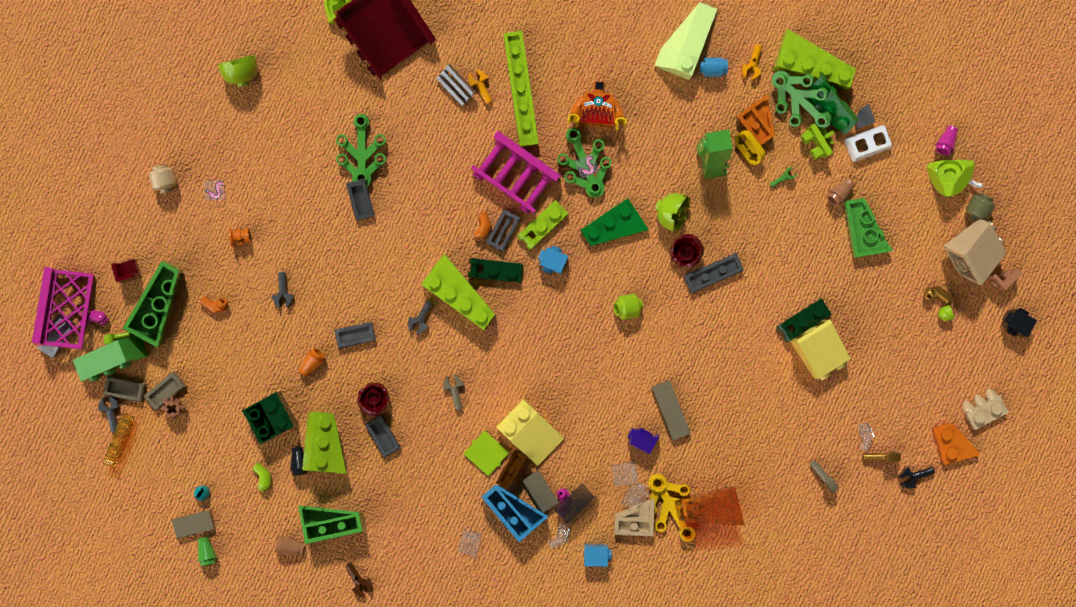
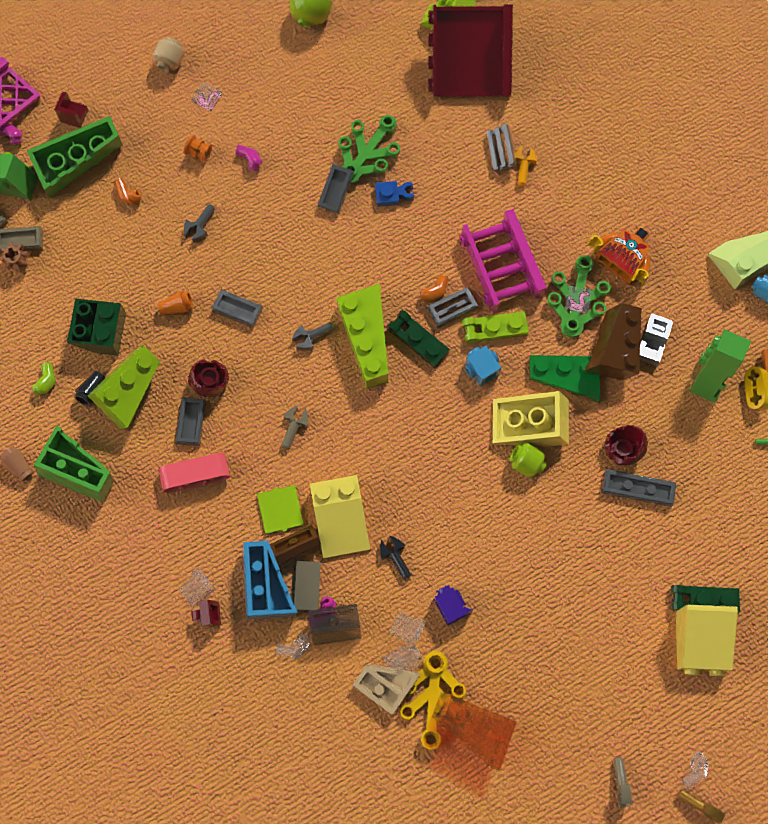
camera: 35 degrees right, 15 degrees down
reddish brown bar [345,562,372,597] -> none
lime plate [503,31,539,147] -> none
dark azure brick [584,543,612,567] -> none
dark tan tile [652,380,691,441] -> none
lime cylinder [655,193,691,232] -> none
none -> coral beam [158,453,230,493]
none -> dark red tile [191,600,222,627]
none -> dark pink arm [235,145,262,171]
none -> blue plate [375,181,414,207]
none -> black bar [380,536,411,580]
none -> light yellow slope [493,391,569,447]
none -> reddish brown wedge [584,303,642,380]
none -> slope [640,313,673,366]

